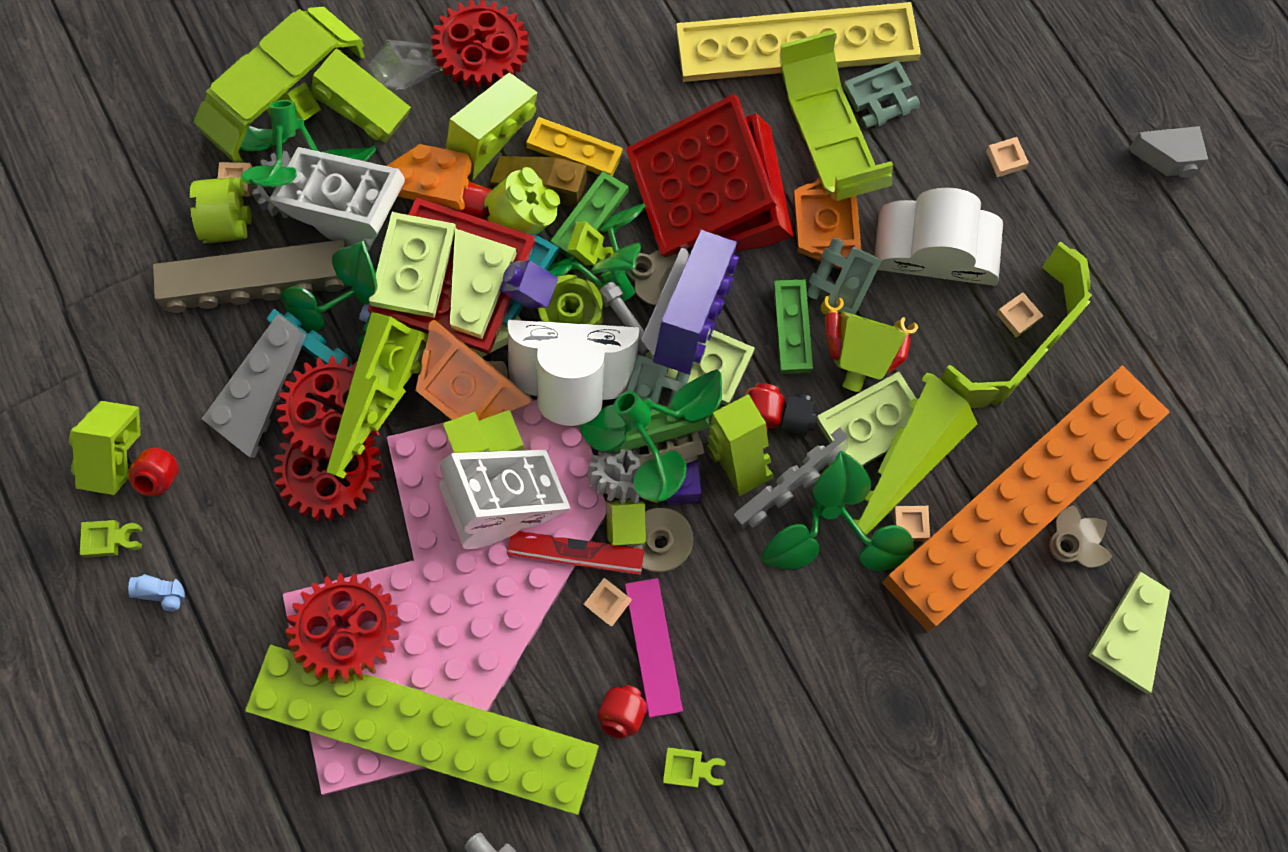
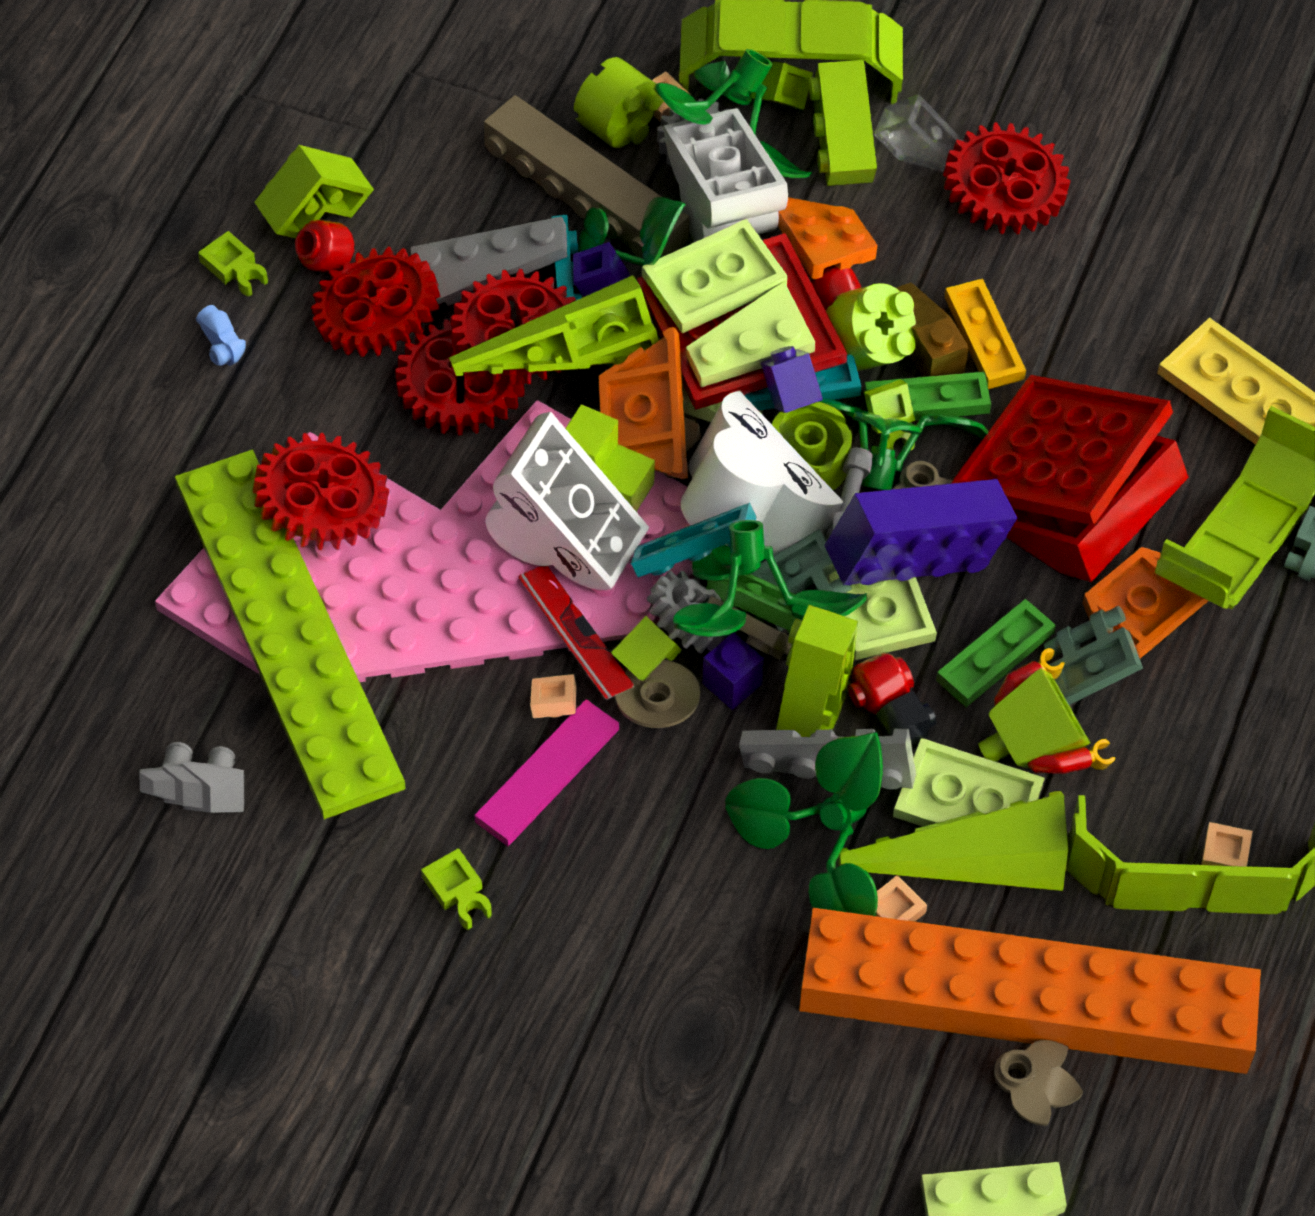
camera: 50 degrees right, 15 degrees down
wedge [446,72,537,181] -> none
red head [597,685,647,739] -> none
white brick [874,188,1003,286] -> none
none -> red gear [311,247,441,357]
none -> dark purple brick [573,242,629,297]
none -> teal plate [631,503,757,578]

